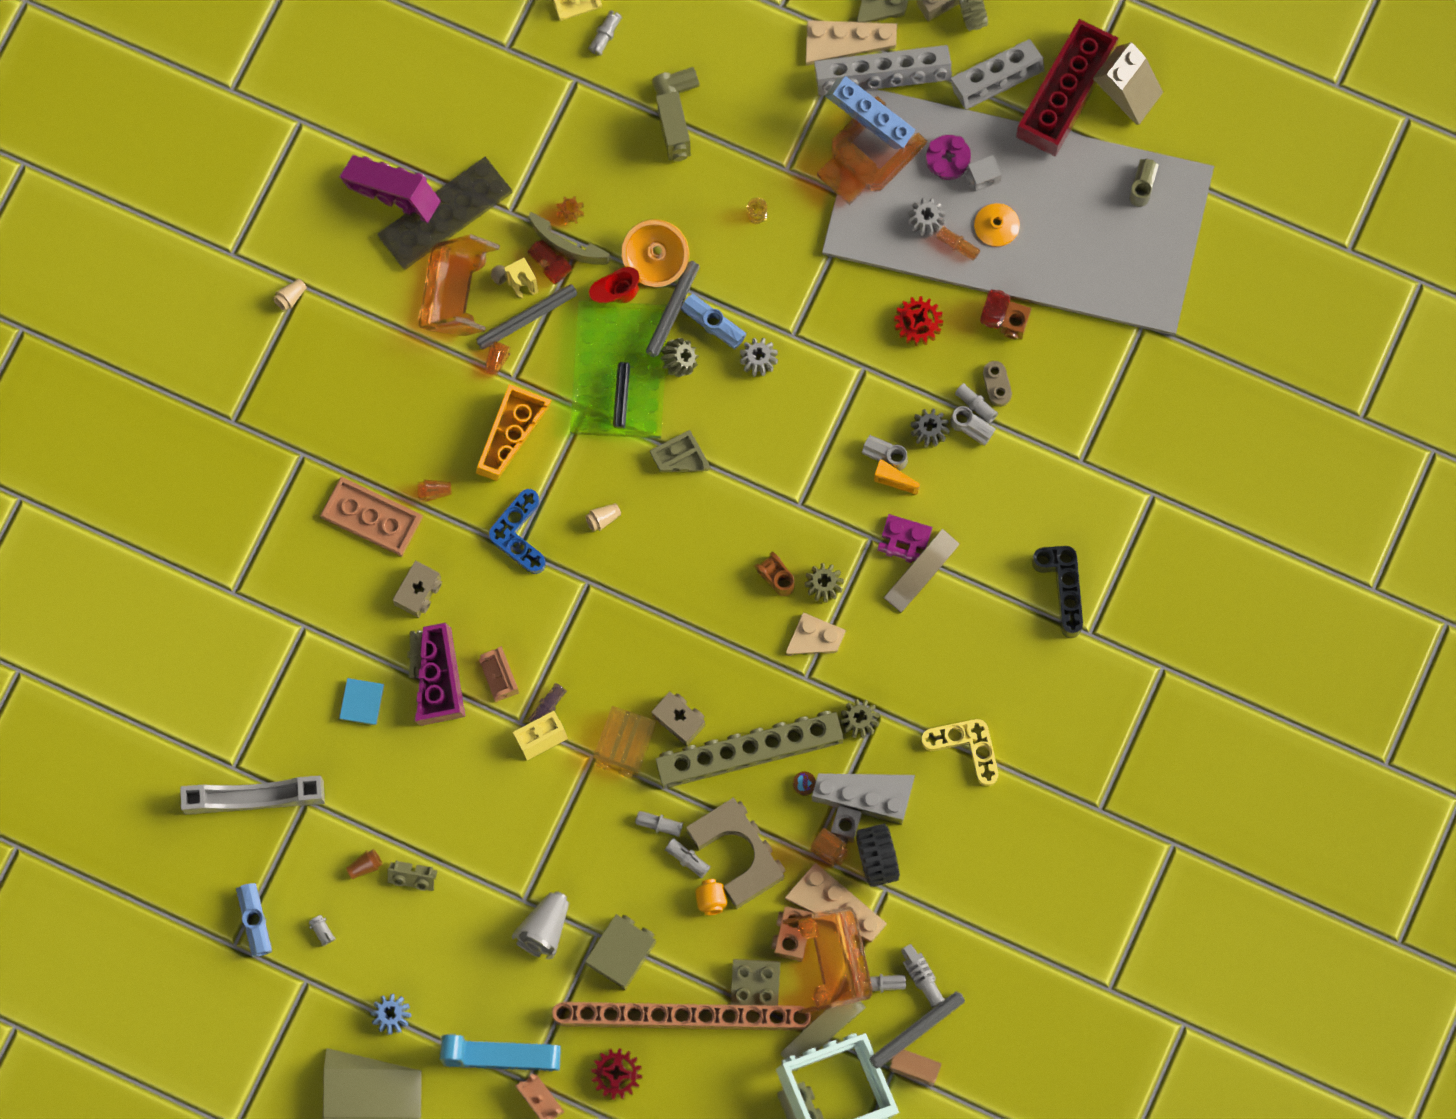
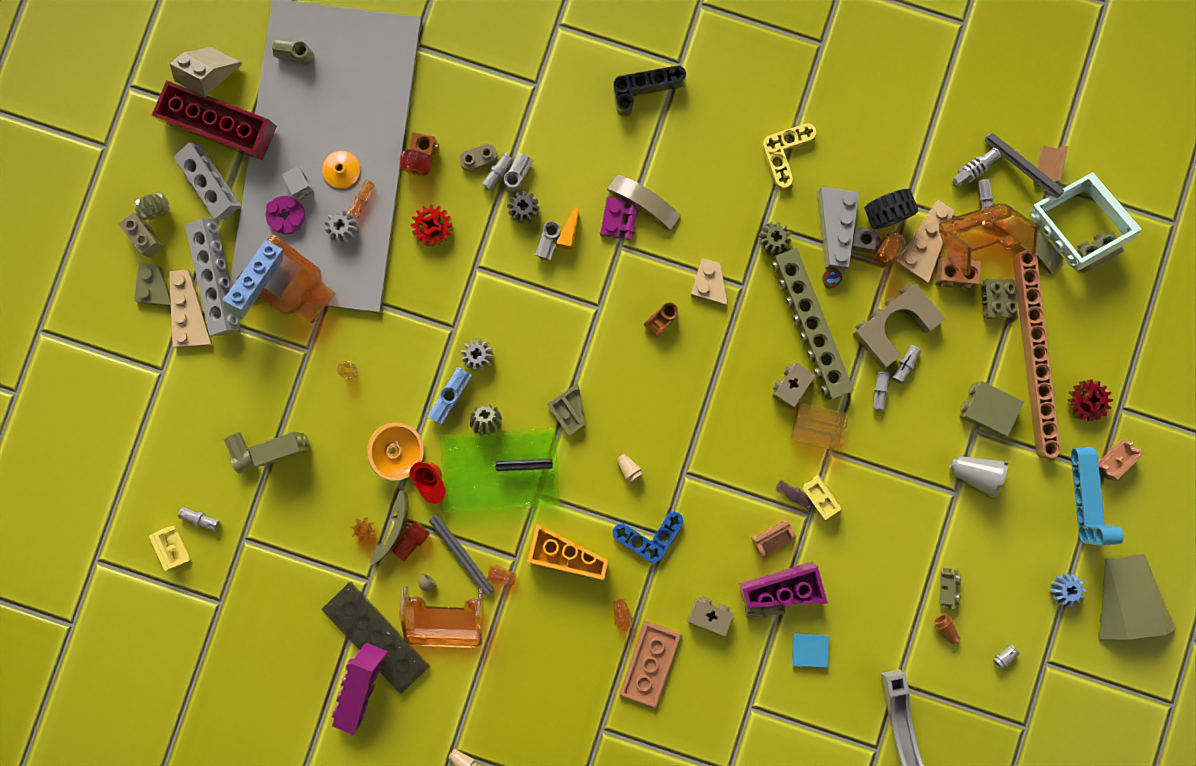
camera: 100 degrees left, 10 degrees up
medium blue piece [236,883,273,957] -> none
light yellow hinge [504,258,538,298] -> none
dark grey axle [646,261,699,357] -> none
light orange head [695,879,728,916] -> none
olive gear [805,563,844,603] -> none

